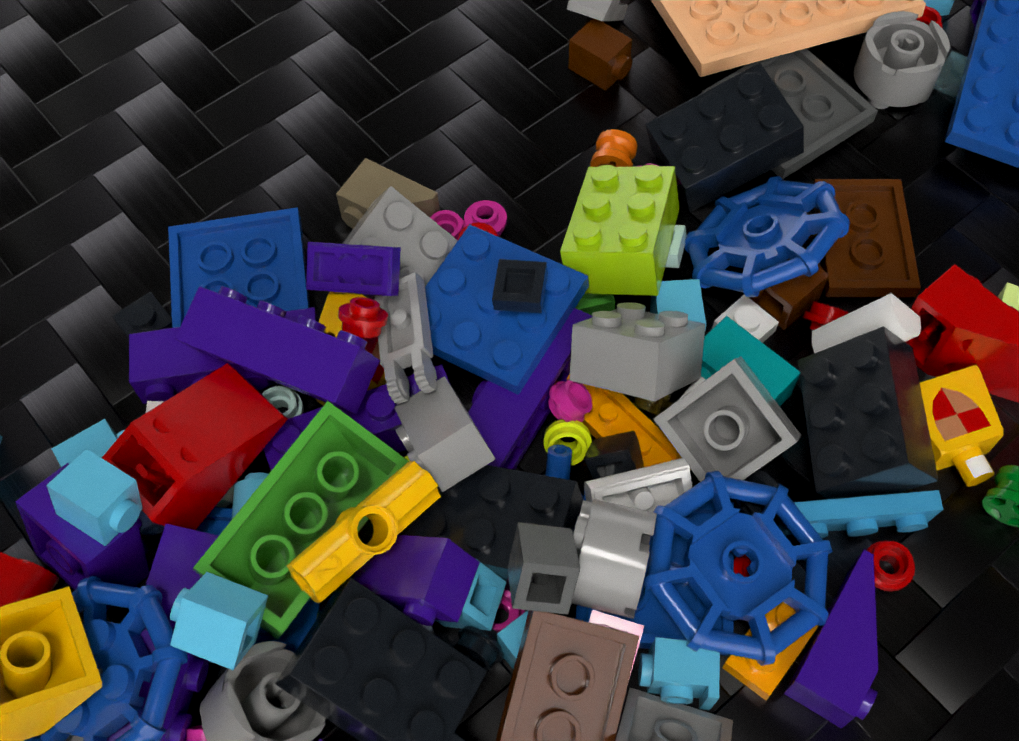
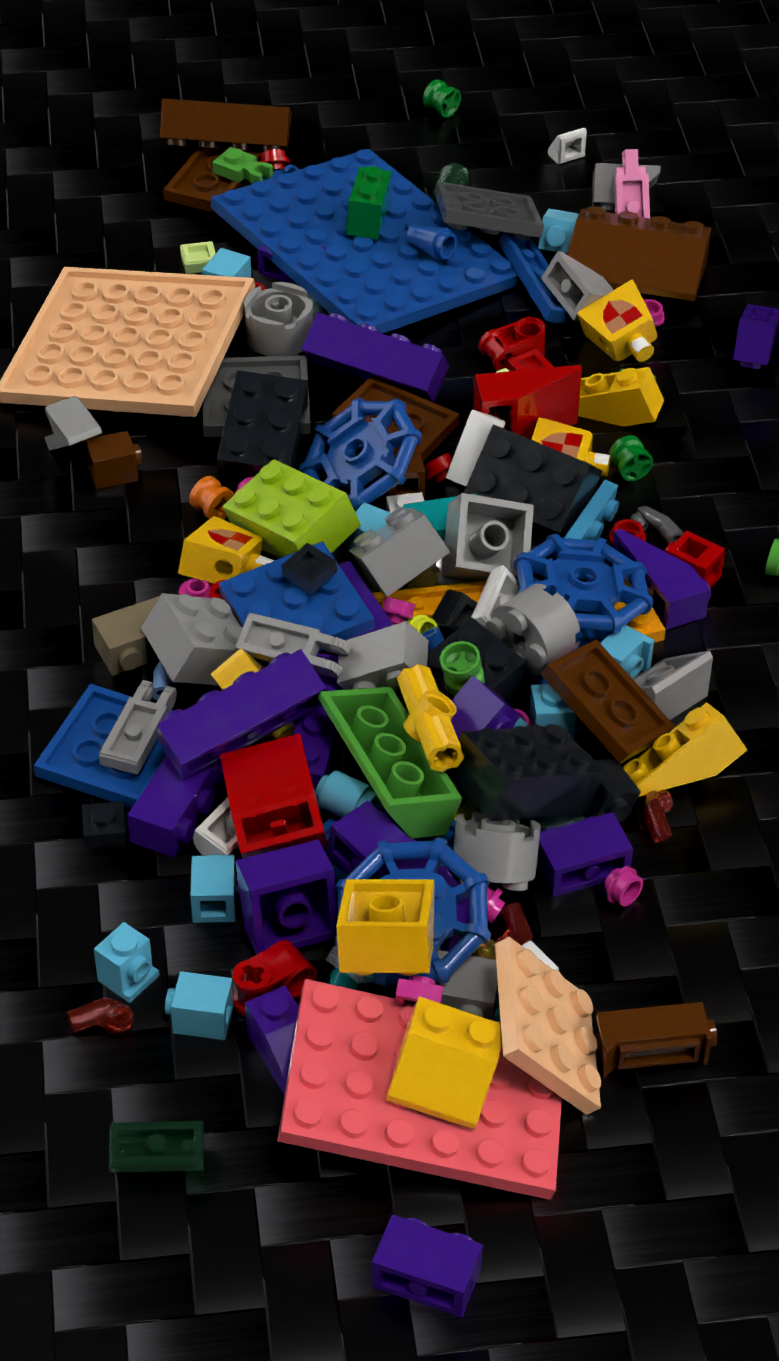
camera: 60 degrees left, 15 degrees down
medium azure brick [46,448,143,546] -> none
medium azure brick [170,572,268,670] -> none
dark purple plate [306,242,401,296] -> none
red plate [338,297,388,338] -> none
dark grey brick [507,522,580,614] -> none
none -> light grey hinge [99,680,177,774]
none -> yellow torso [178,516,275,583]
none -> dark purple brick [301,312,449,403]
none -> bright green wheel [440,641,485,696]
none -> dark grey arm [630,506,684,544]
none -> red brick [664,531,725,588]

